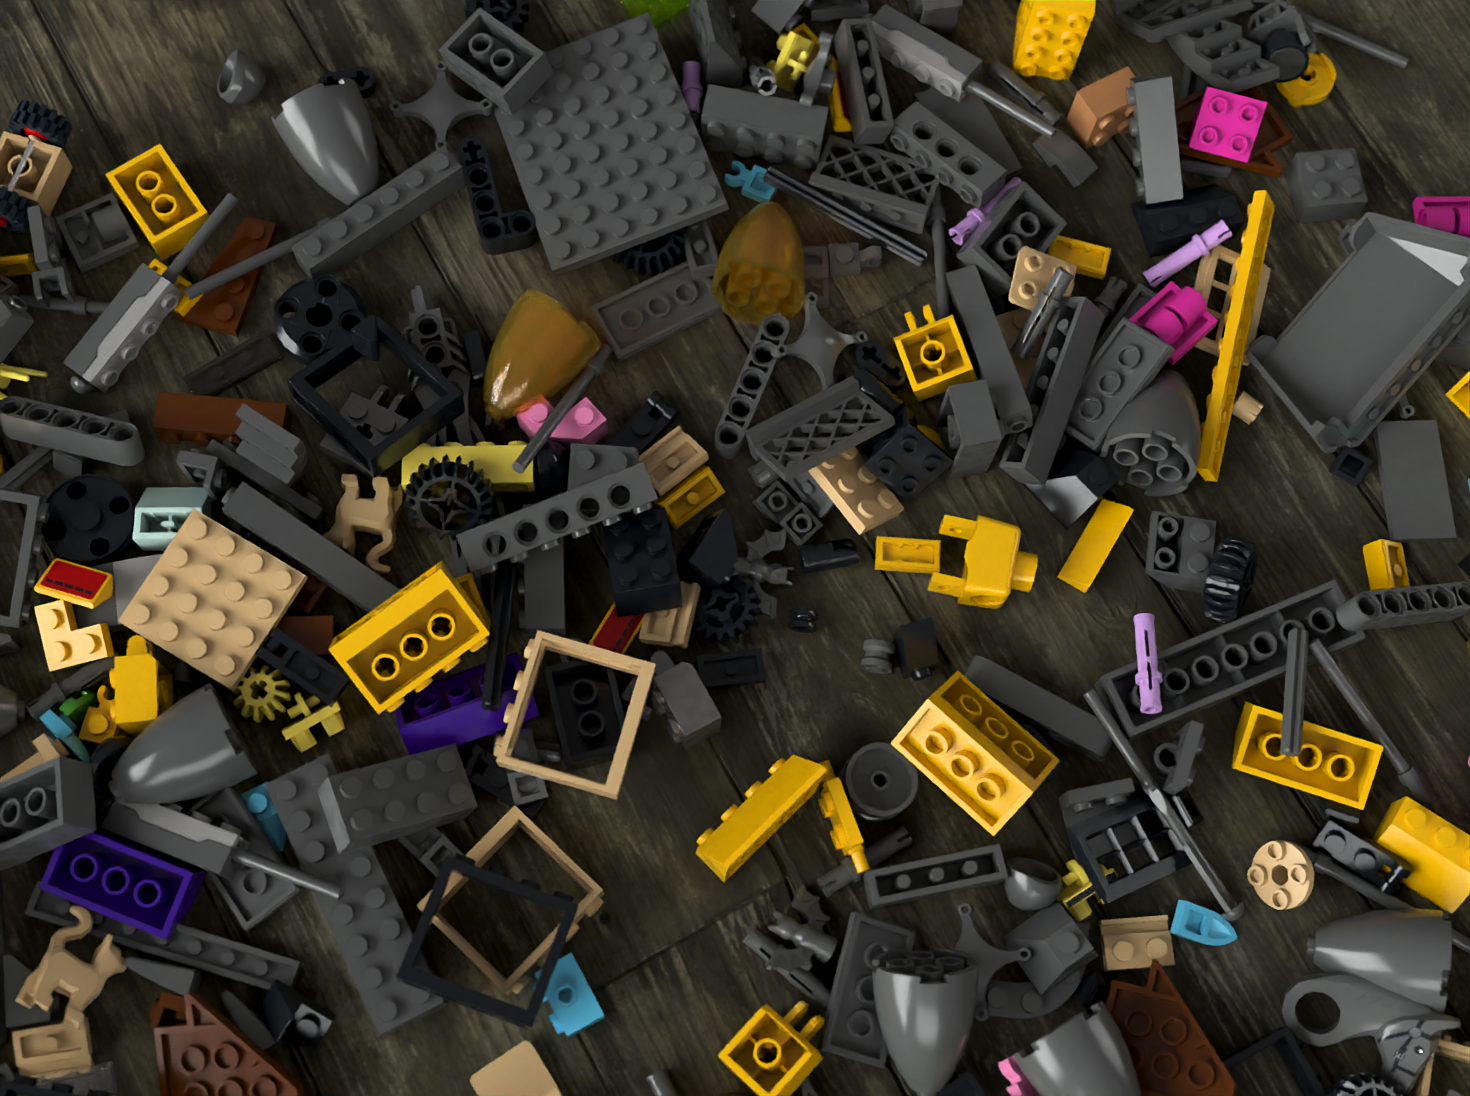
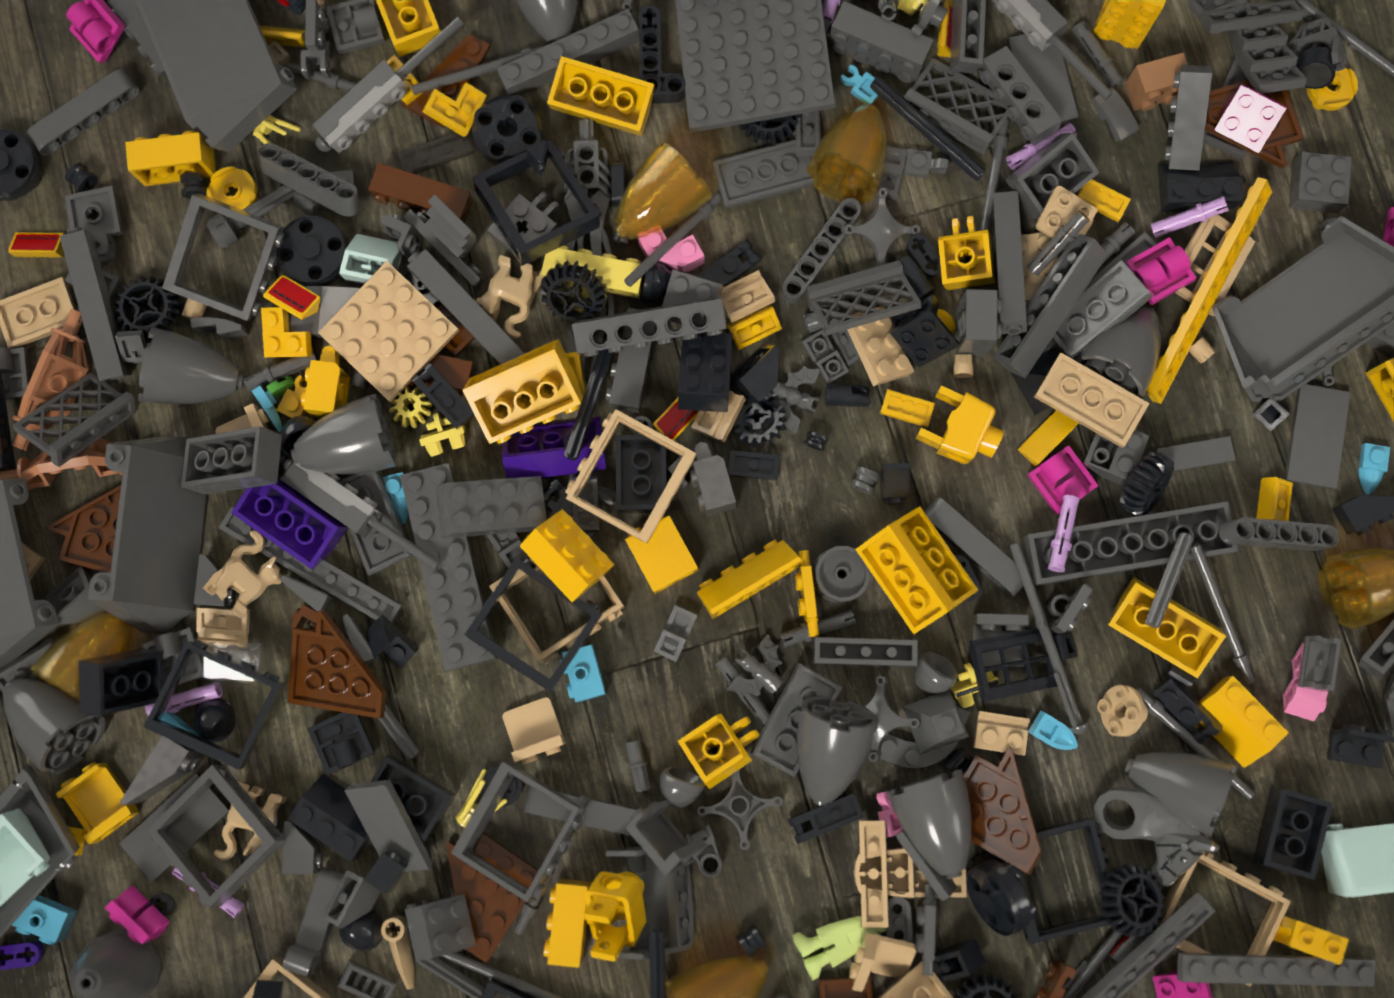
camera: 25 degrees right, 10 degrees up
none -> yellow plate [422,82,487,137]
none -> yellow brick [520,509,614,602]
none -> yellow slope [547,56,654,137]
none -> yellow panel [625,516,698,594]
none -> dark grey slope [653,603,699,662]
none -> tan hose [953,354,974,378]
none -> dark pink plate [1027,446,1099,515]
none -> tan plate [1034,353,1149,448]
none -> dark grey tile [1155,436,1236,472]

